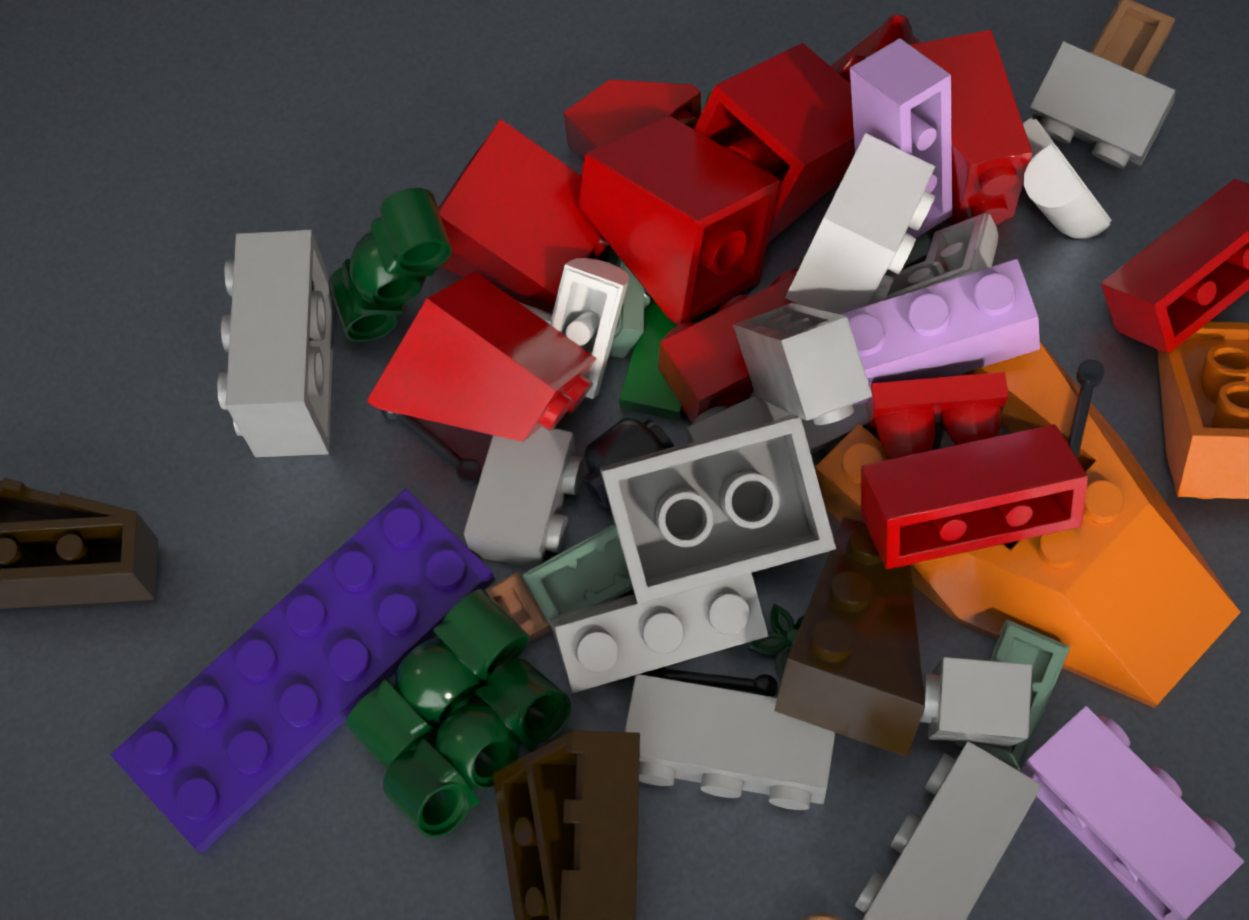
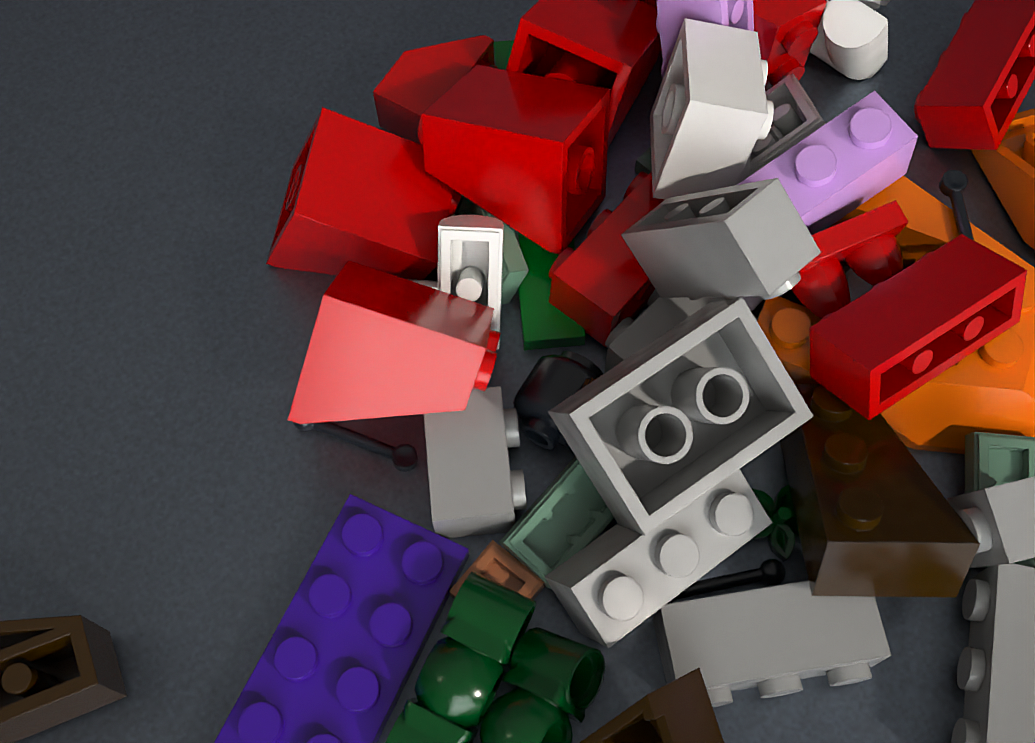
camera: 25 degrees left, 0 degrees up
light grey brick [217,230,335,458] -> none
dark green piece [329,188,452,342] -> none

